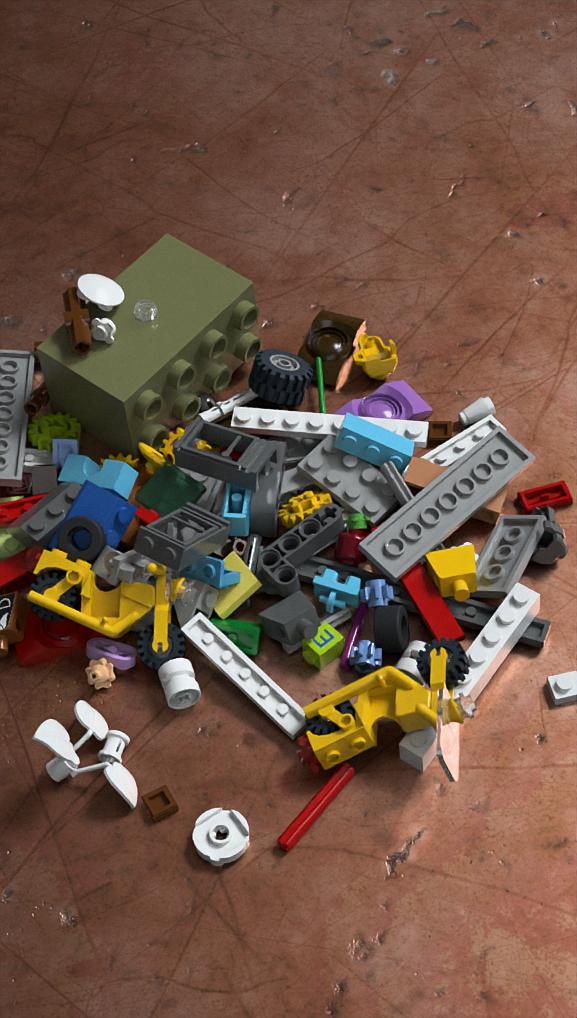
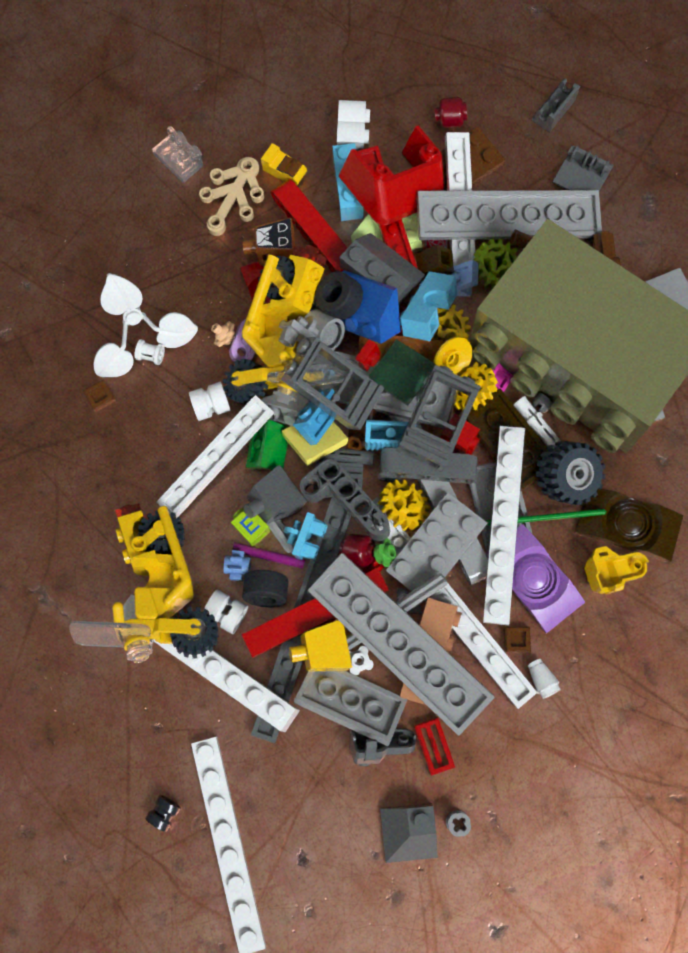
camera: 90 degrees right, 25 degrees up
reddish brown piece [63,287,93,356] -> none
white dish [77,274,124,311] -> none
white plate [92,318,116,344] -> none
clear plate [134,299,158,322] -> none
white plate [193,808,249,866] -> none
red axle [277,763,354,851] -> none
medium azure brick [333,412,415,476] -> none
medium blue gear [360,579,394,609] -> none

